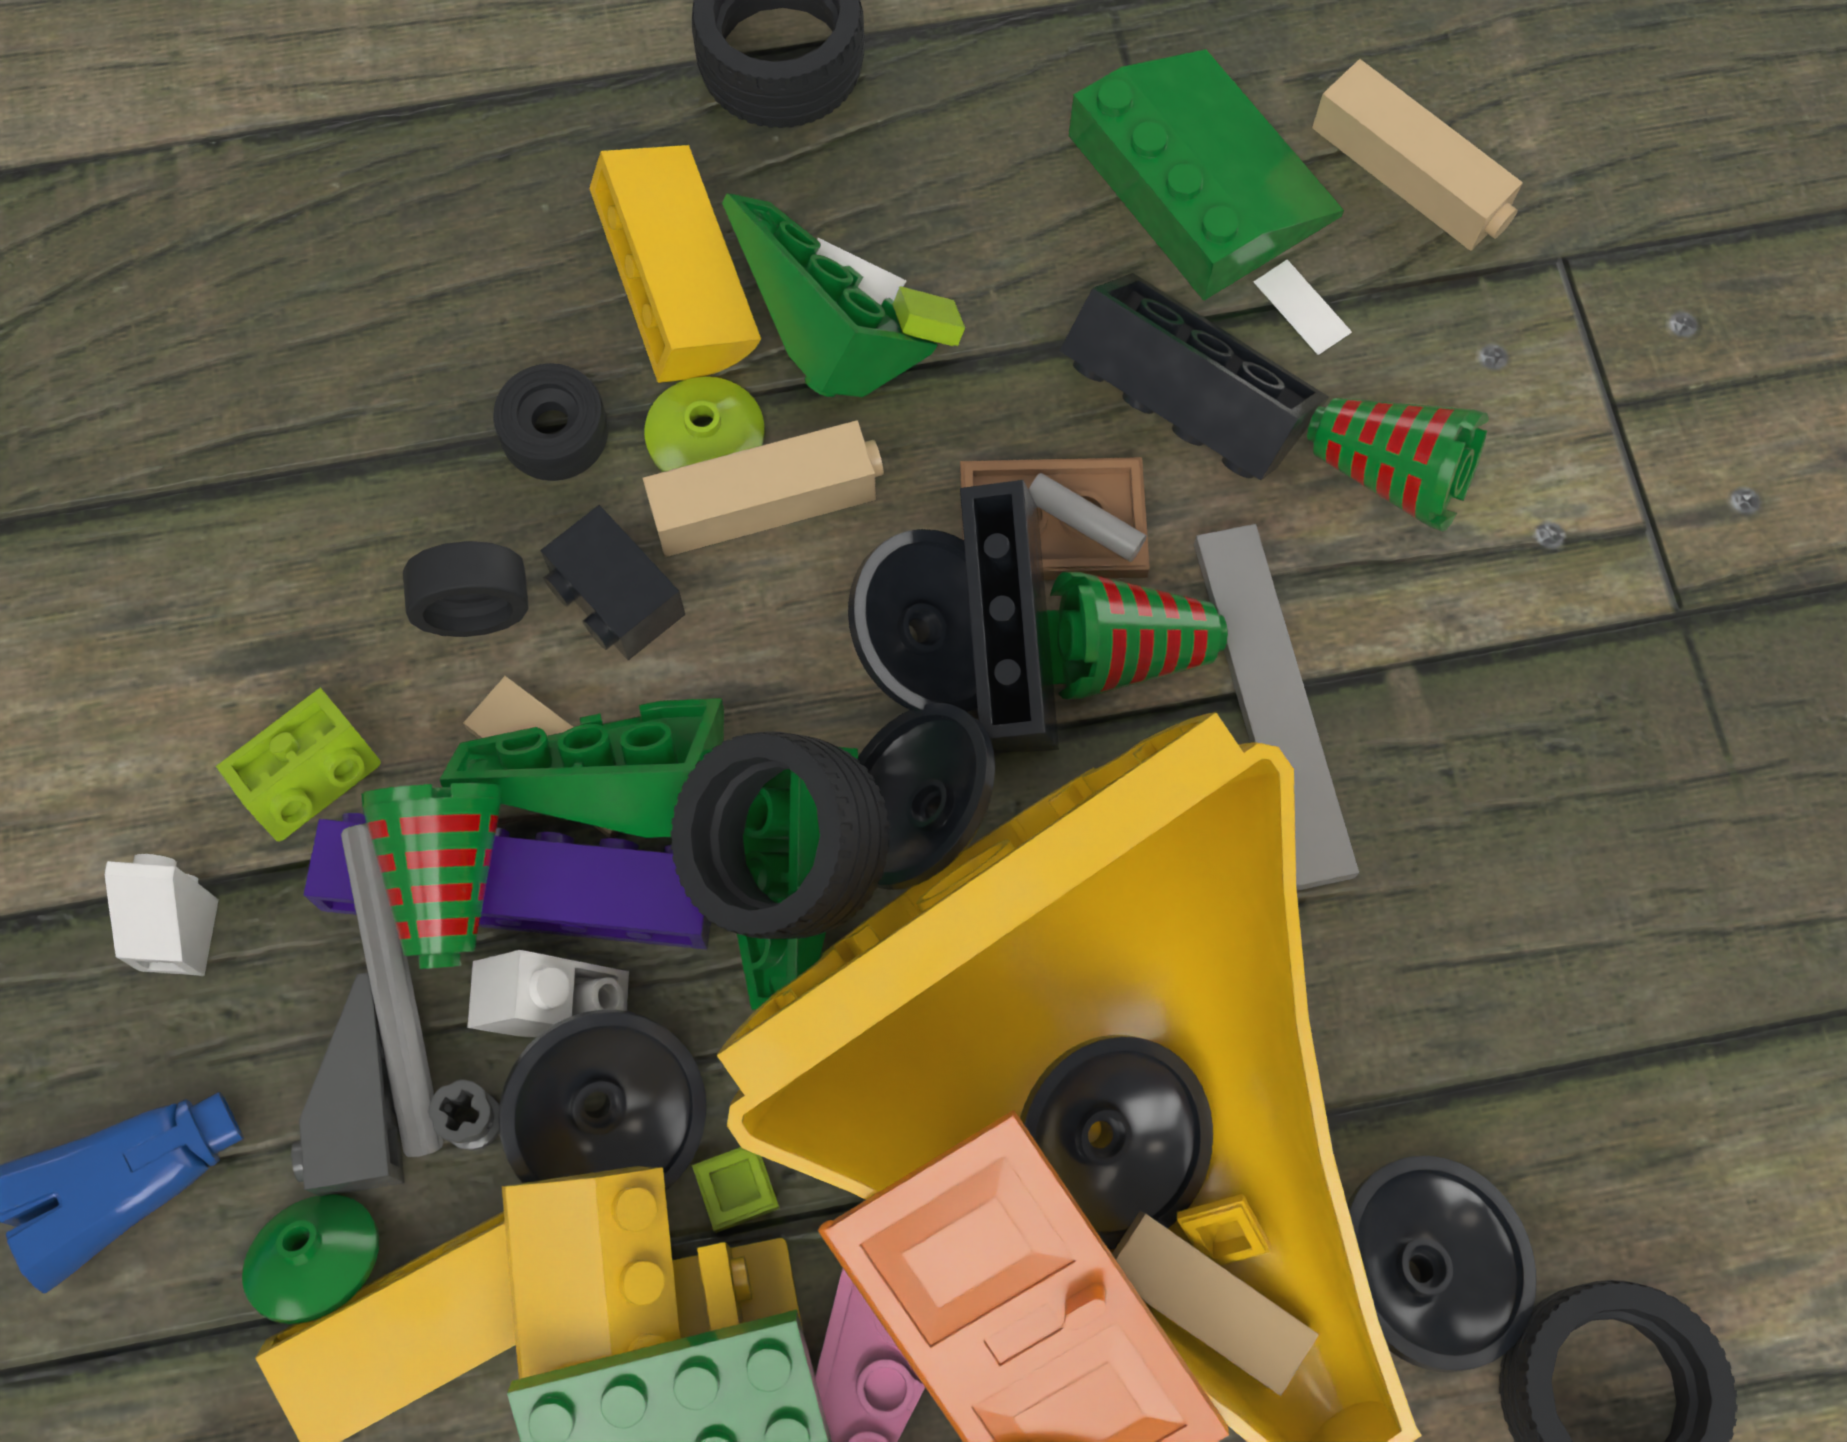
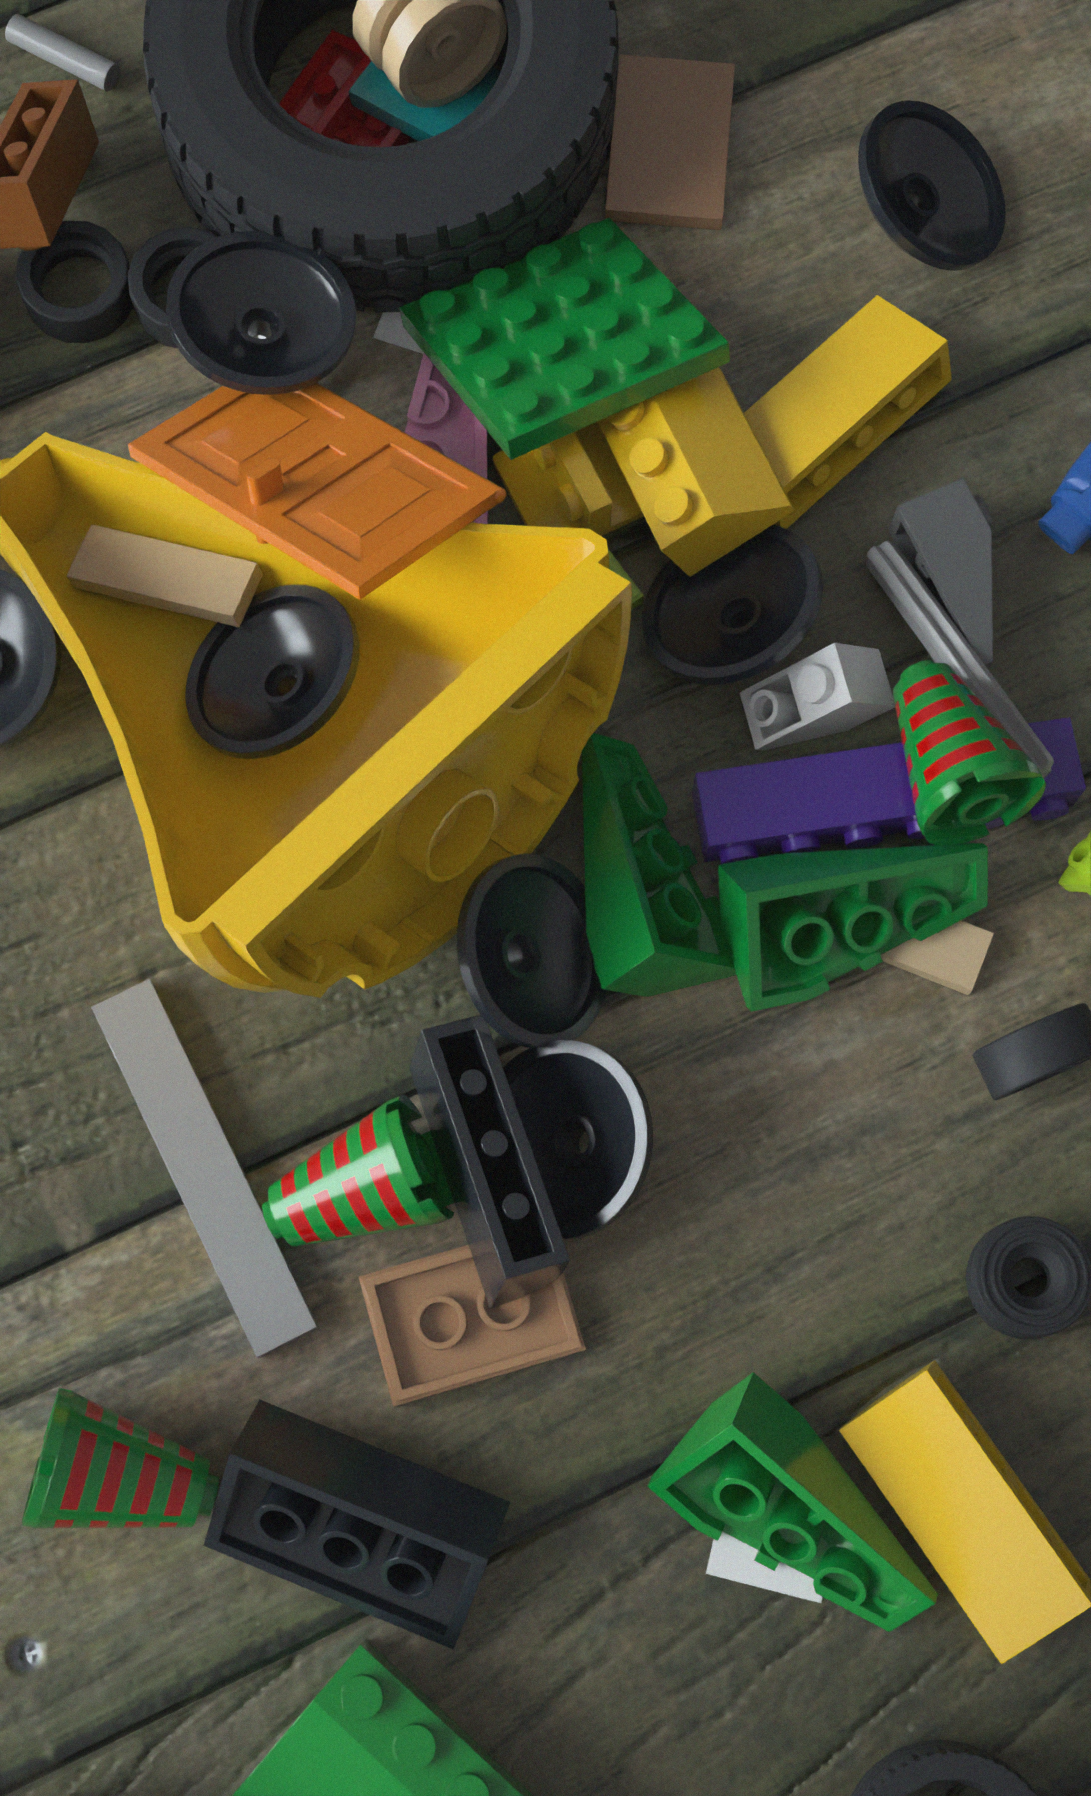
camera: 165 degrees right, 5 degrees up
green dish [242,1194,379,1324] -> none
dark grey bush [428,1080,499,1151] -> none
black brick [540,505,686,660] -> none
tan brick [643,420,884,557] -> none
lime dish [644,377,765,472] -> none
black tyre [671,731,890,939] -> none
lime tile [893,286,965,347] -> none
light grey piece [1028,473,1147,562] -> none
yellow slope [1177,1194,1271,1266] -> none
white sticker [1253,259,1352,355] -> none

